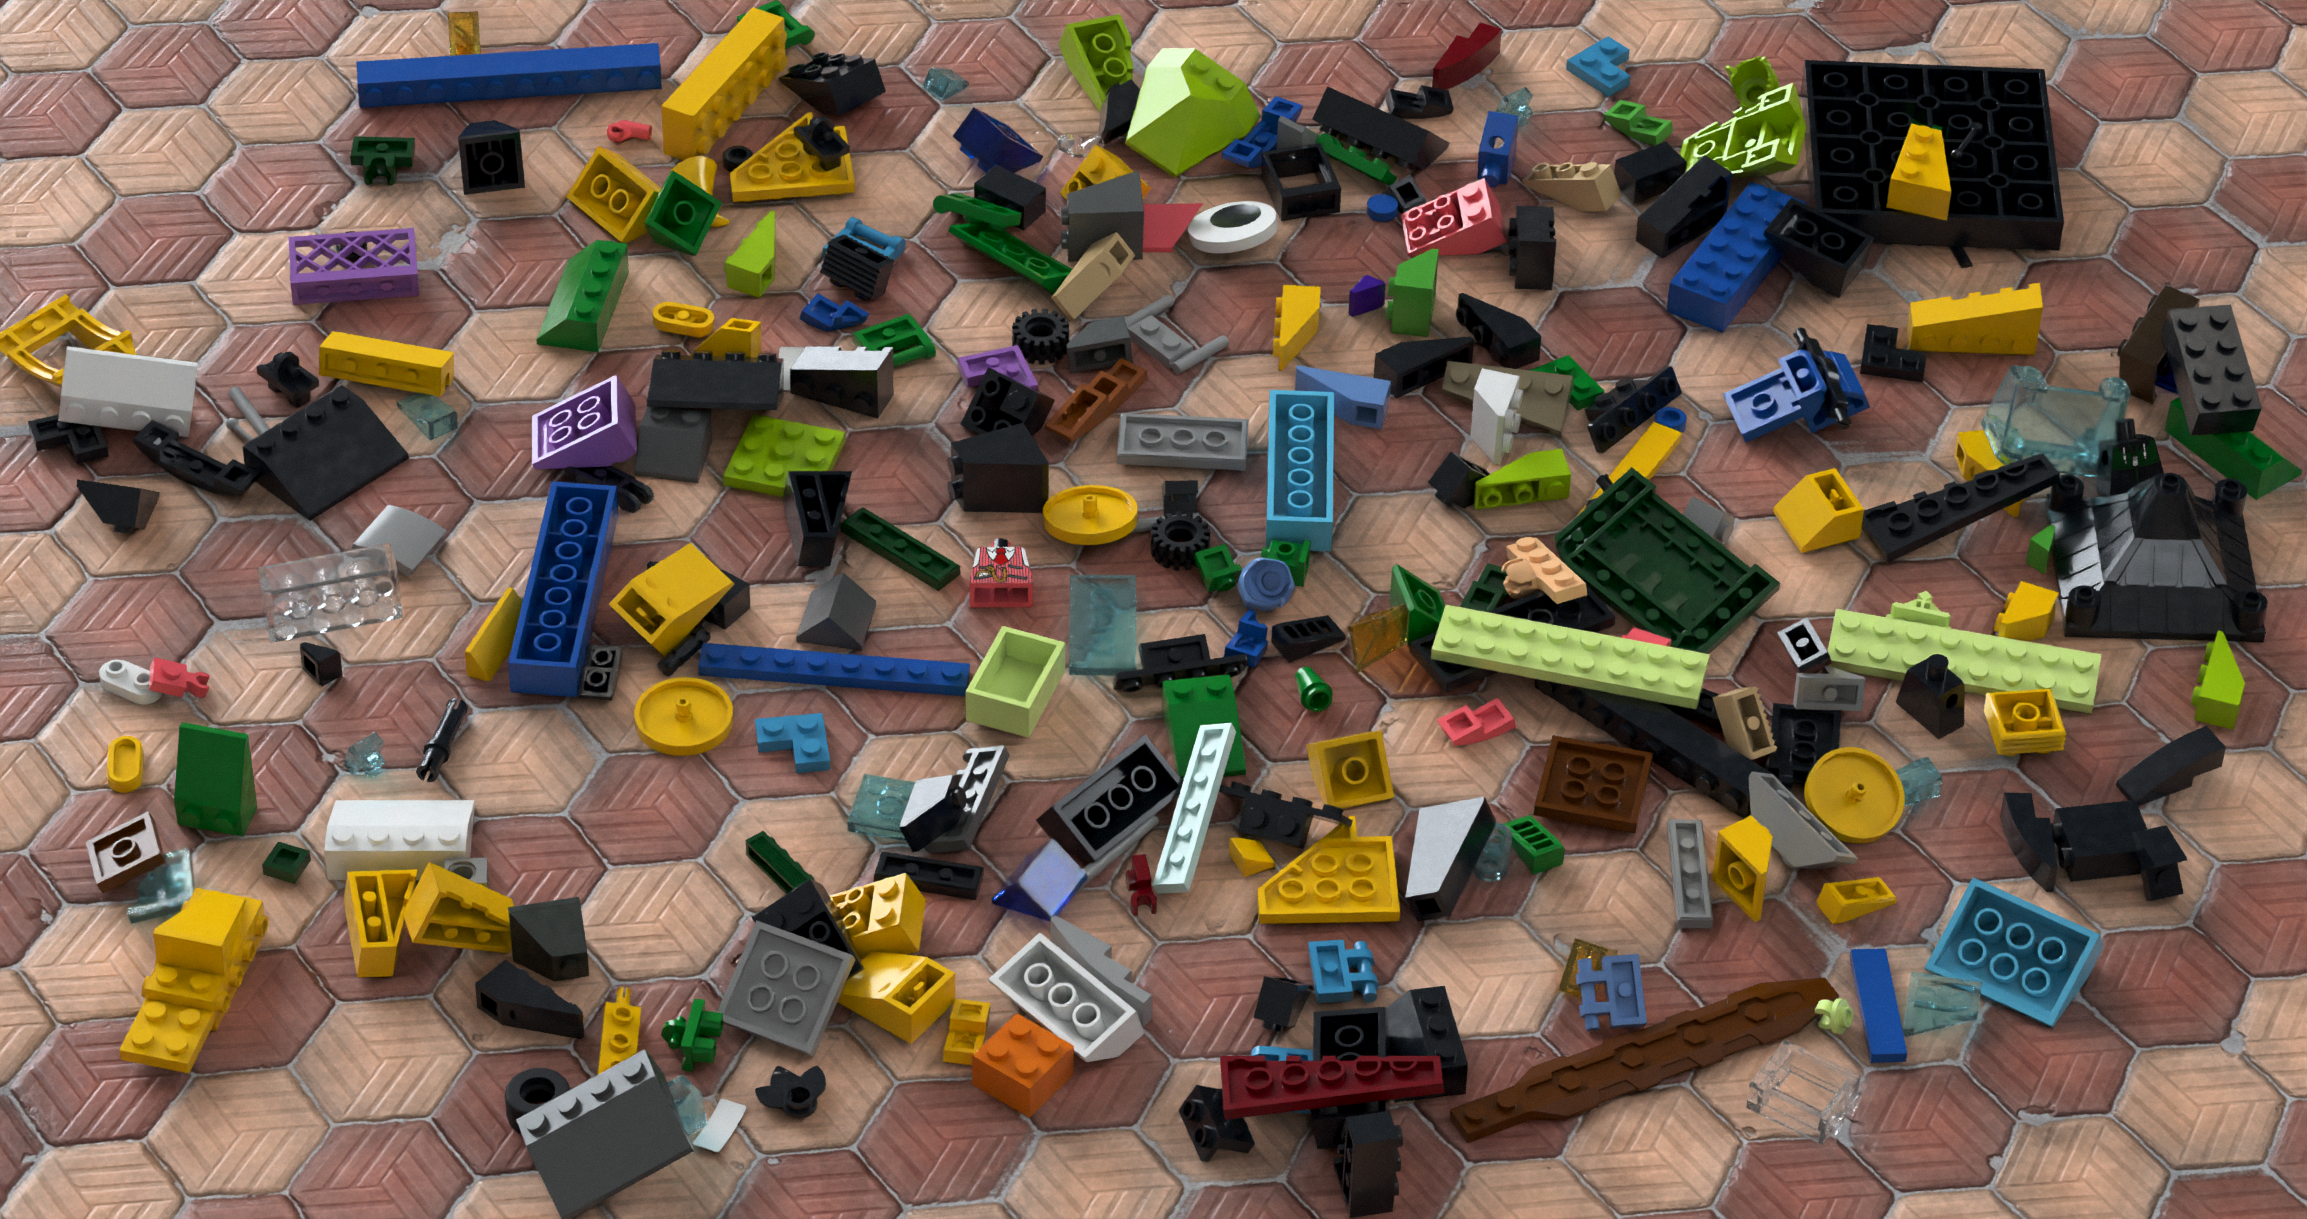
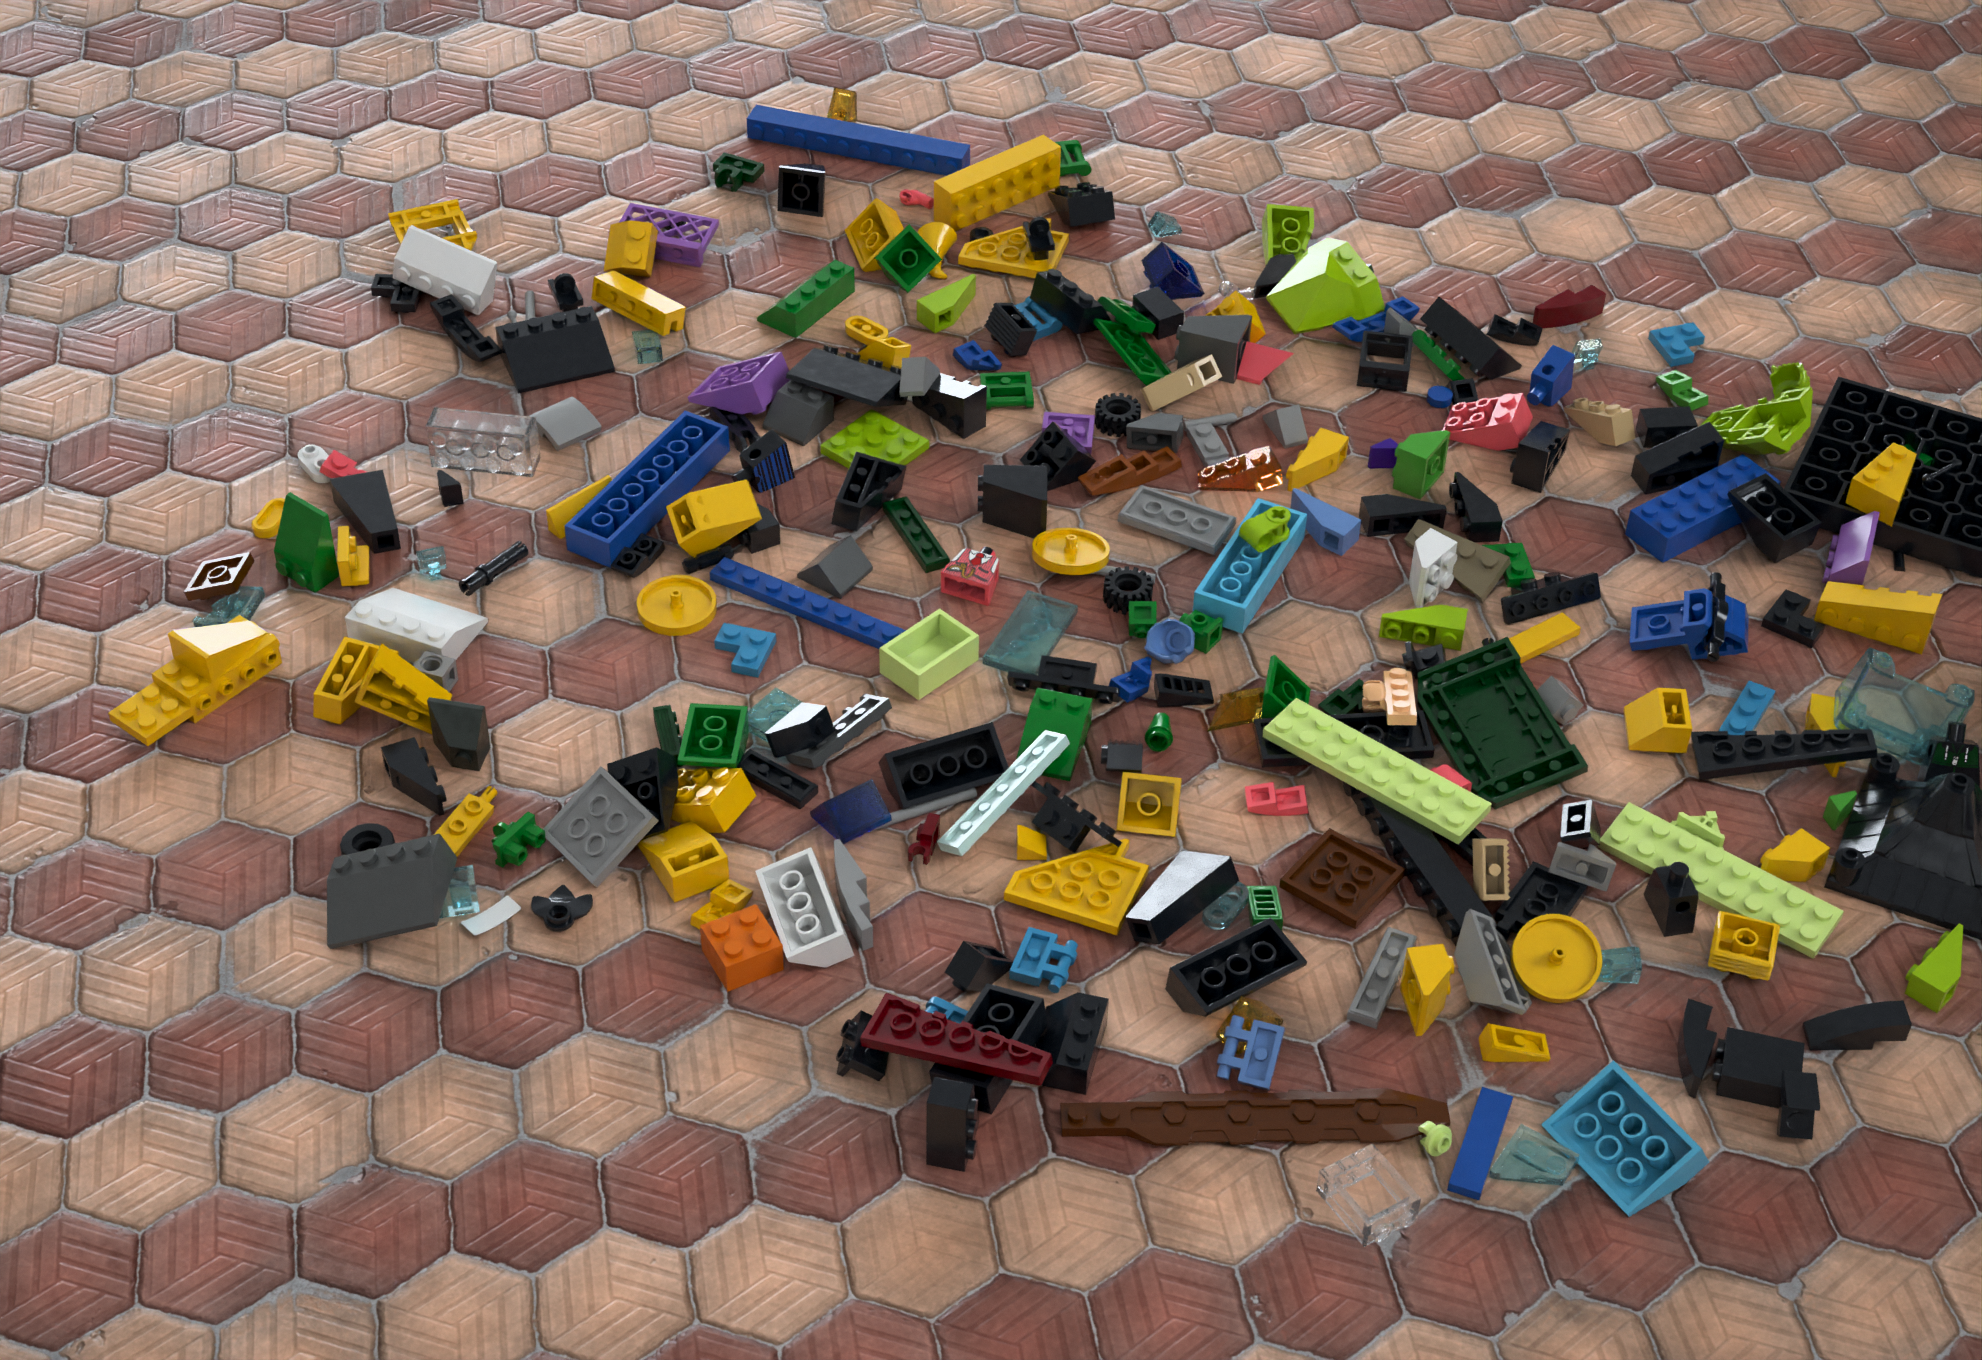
camera: 25 degrees right, 0 degrees up
black slope [76,479,160,534] -> none
dark green plate [262,841,311,884] -> none
black slope [1162,480,1198,516] -> none
white piece [1188,201,1278,253] -> none
black slope [1428,452,1490,509] -> none
blue tile [1654,407,1687,433] -> none
none -> black slope [330,470,401,554]
none -> yellow bracket [337,526,370,586]
none -> yellow slope [604,220,658,277]
none -> green slope [677,703,749,768]
none -> black torso [732,430,795,493]
none -> light grey slope [899,357,940,397]
none -> black slope [1030,269,1111,334]
none -> black brick [1101,739,1143,773]
none -> black slope [1165,917,1307,1017]
none -> clear orange slope [1198,445,1282,492]
none -> lime piece [1239,506,1291,552]
none -> light grey slope [1263,404,1308,449]
none -> black bracket [1402,641,1446,679]
none -> dark azure plate [1719,681,1775,735]
none -> medium lavender slope [1822,511,1880,585]

